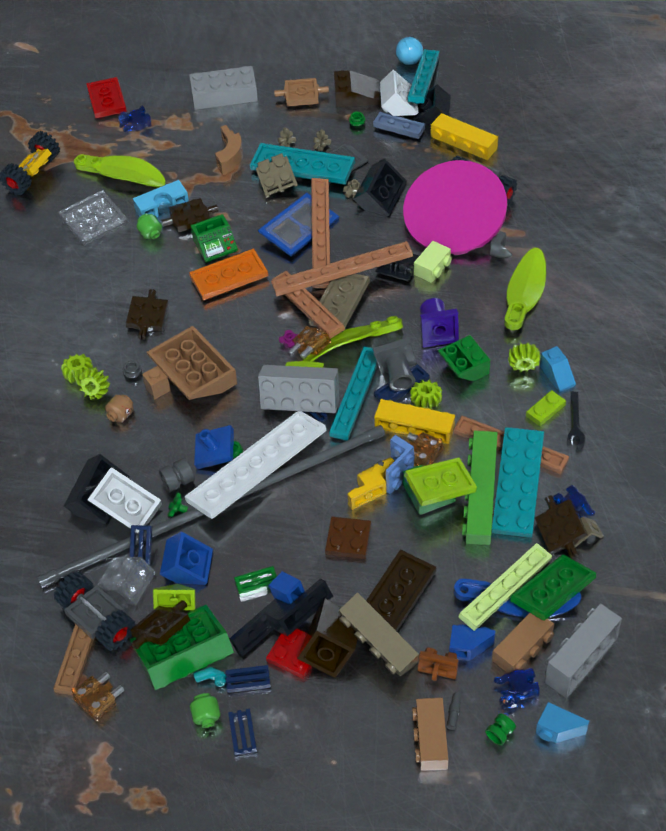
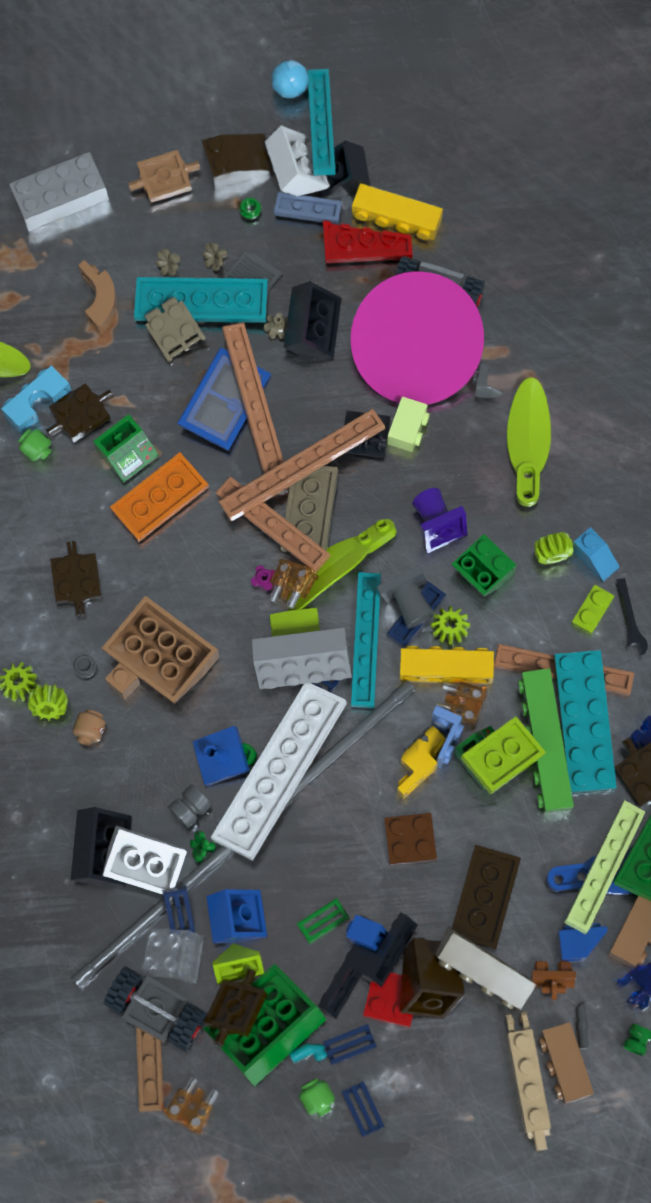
camera: 15 degrees left, 20 degrees up
none -> red wing [323,220,413,263]
none -> tan hinge [505,1011,551,1151]

